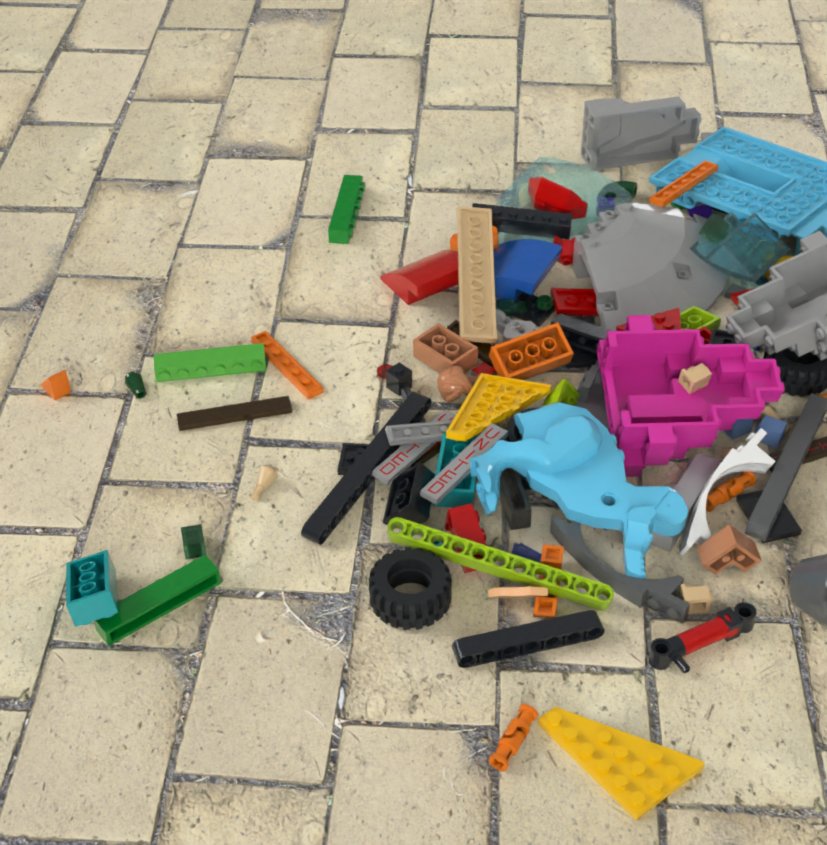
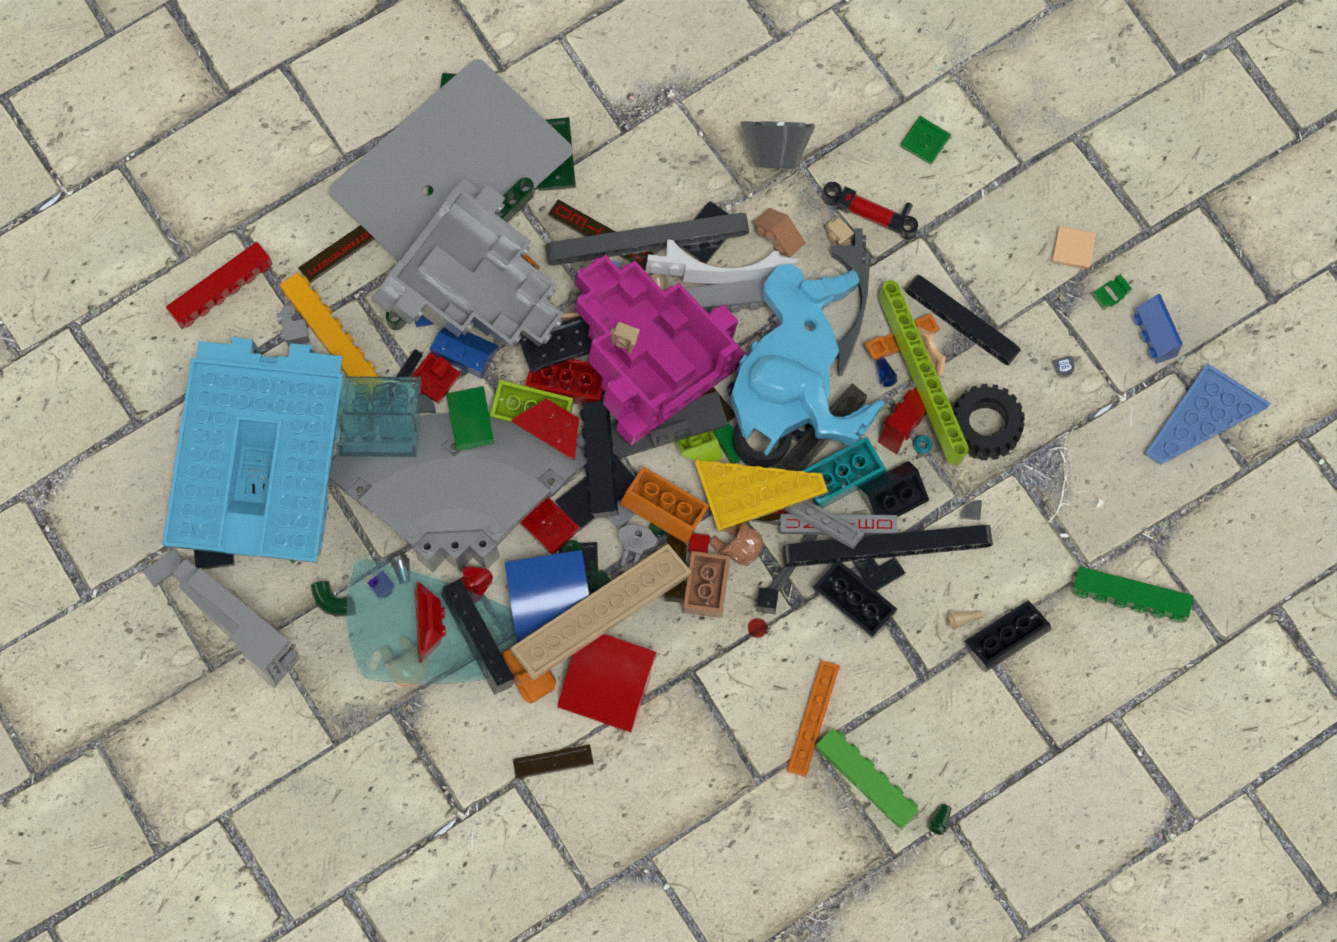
camera: 125 degrees left, 30 degrees up
orange slope [40,370,71,400] -> none
teal brick [66,550,118,627] -> none
dark brown tile [177,396,292,431] -> none
clear green brick [181,524,207,560] -> none
green brick [328,175,366,244] -> none
light grey tile [420,423,508,505] -> none
orange piece [488,704,538,771] -> none
yellow wing [538,706,705,821] -> none
orange tile [649,160,719,207] -> none
clear green brick [699,213,730,245] -> none
none -> green tile [446,386,495,451]
none -> dark brown tile [513,745,594,779]
none -> black brick [813,559,898,639]
none -> green tile [900,116,951,165]
none -> flat silver tile [961,500,982,520]
none -> black brick [964,600,1052,672]
none -> light nougat tile [1052,226,1096,270]
none -> tile [1053,356,1075,378]
none -> green piece [1092,274,1132,310]
none -> blue slope [1133,294,1183,364]
none -> medium blue wing [1145,363,1271,465]

